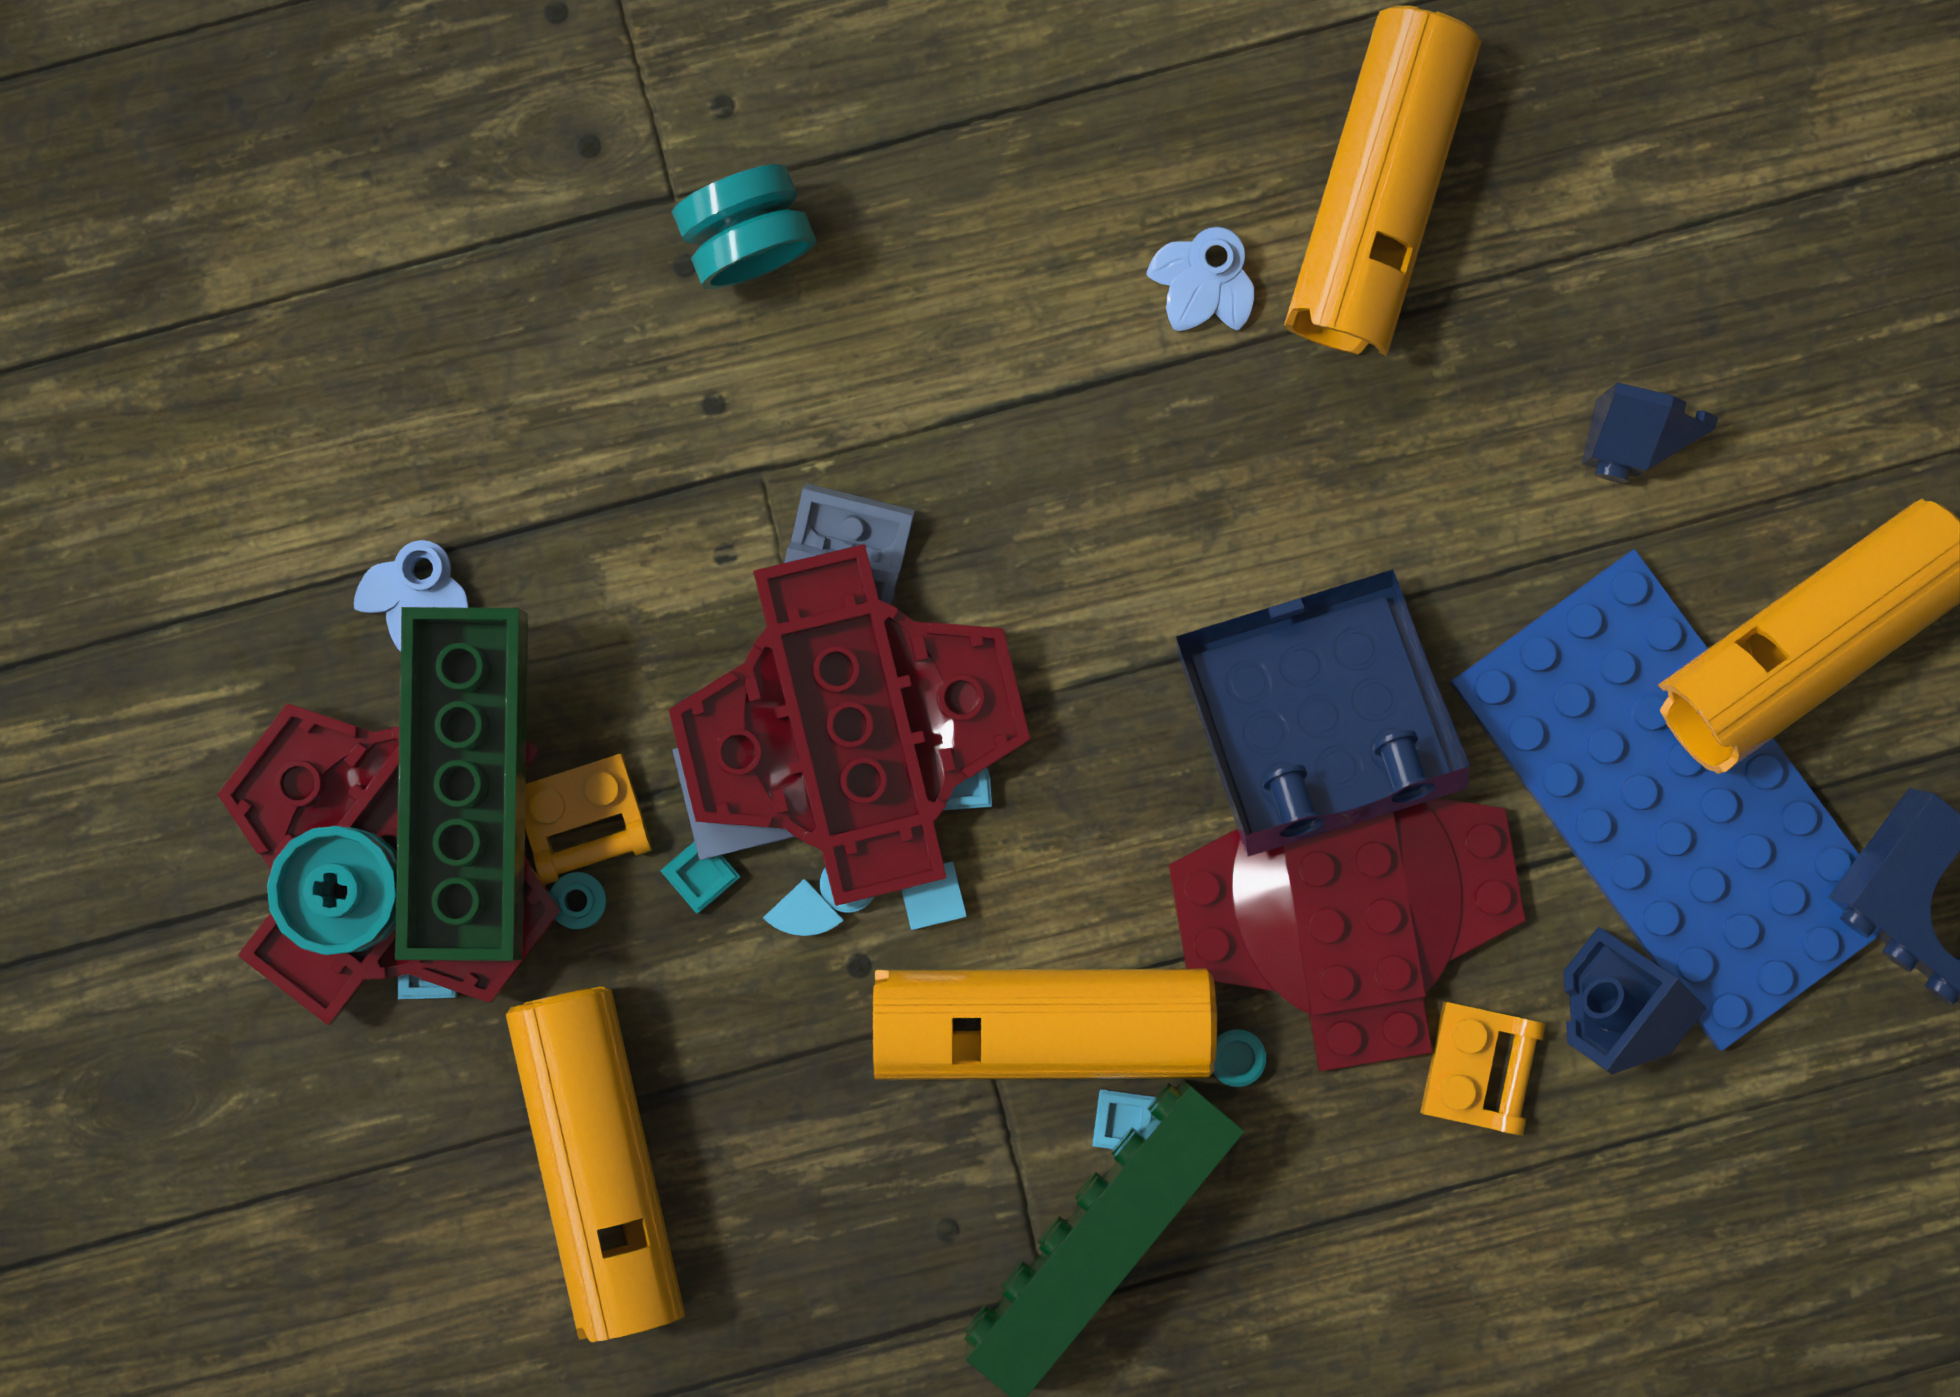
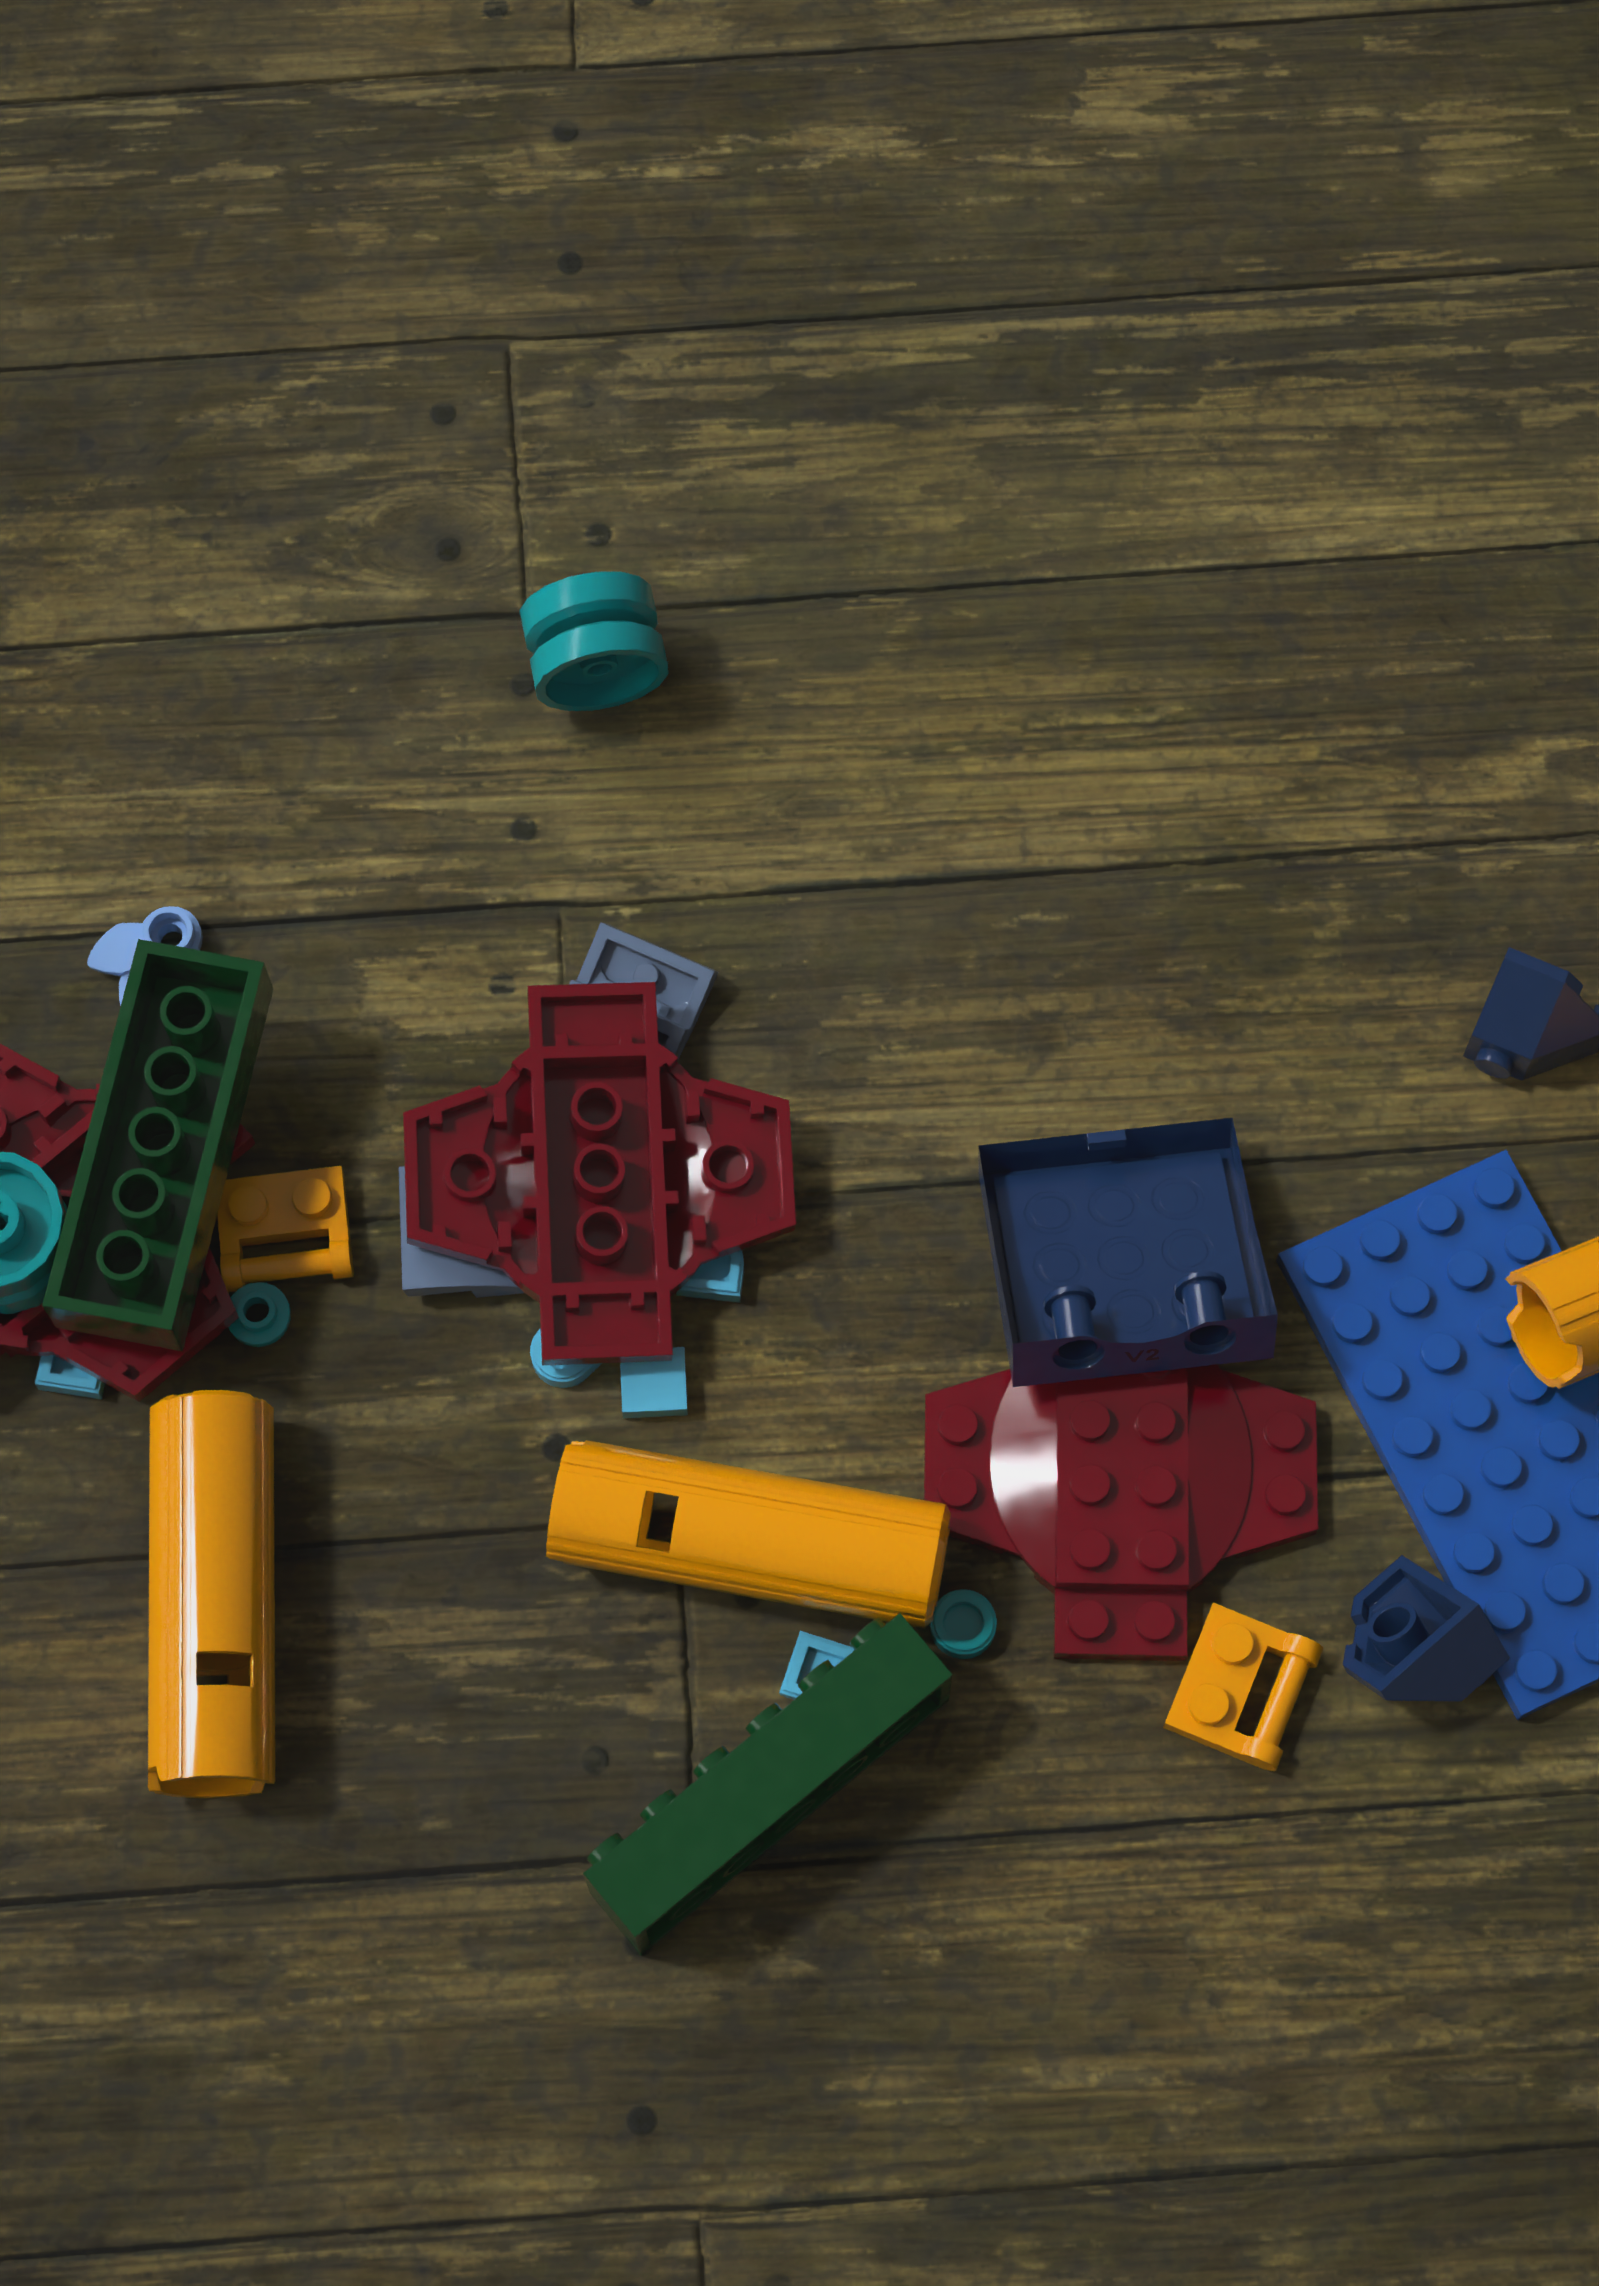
camera: 10 degrees right, 15 degrees down
teal tile [660,841,741,914] -> none
medium azure tile [763,879,844,936] -> none
light blue plate [1147,227,1254,331] -> none
light orange piece [1284,5,1482,356] -> none

